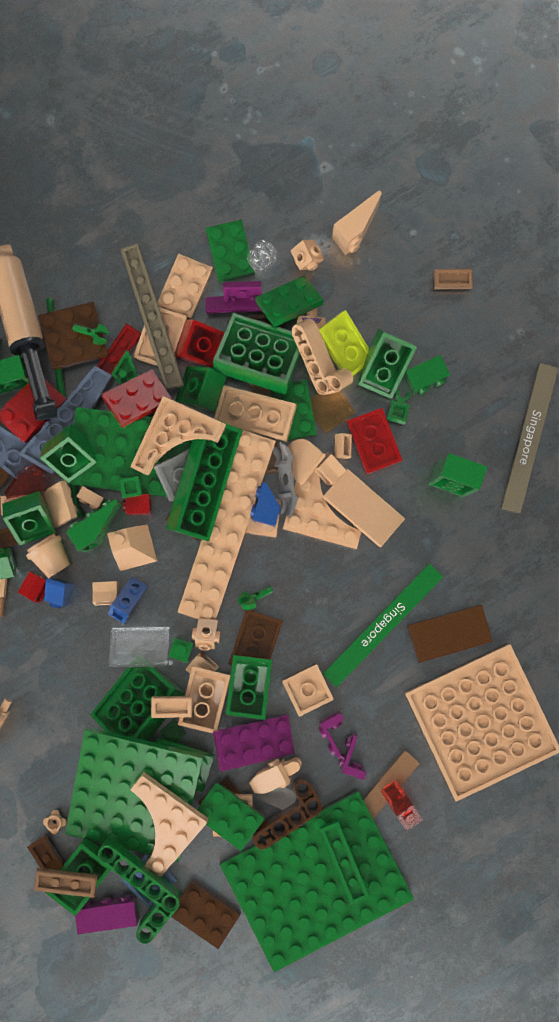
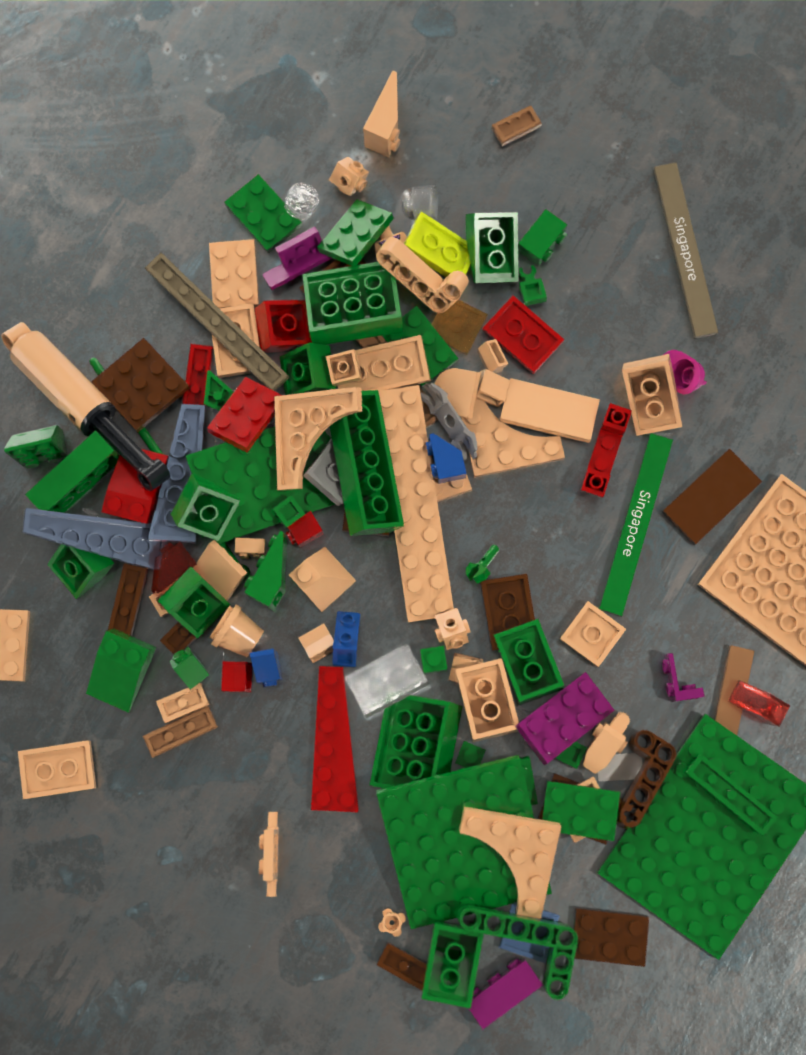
camera: 25 degrees left, 5 degrees down
medium nougat tile [34,868,98,898] -> none
green bar [73,324,110,345] -> none
light nougat tile [151,696,192,718] -> none
magenta bracket [318,710,344,759] -> none
green brick [428,453,487,497] -> none
none -> red wing [311,666,359,812]
none -> light nougat piece [326,349,363,386]
none -> clear helmet [401,185,438,220]
none -> green plate [555,742,588,769]
none -> red slope [581,403,632,498]
none -> light nougat slope [622,354,682,436]
none -> dark pink piece [663,350,707,395]

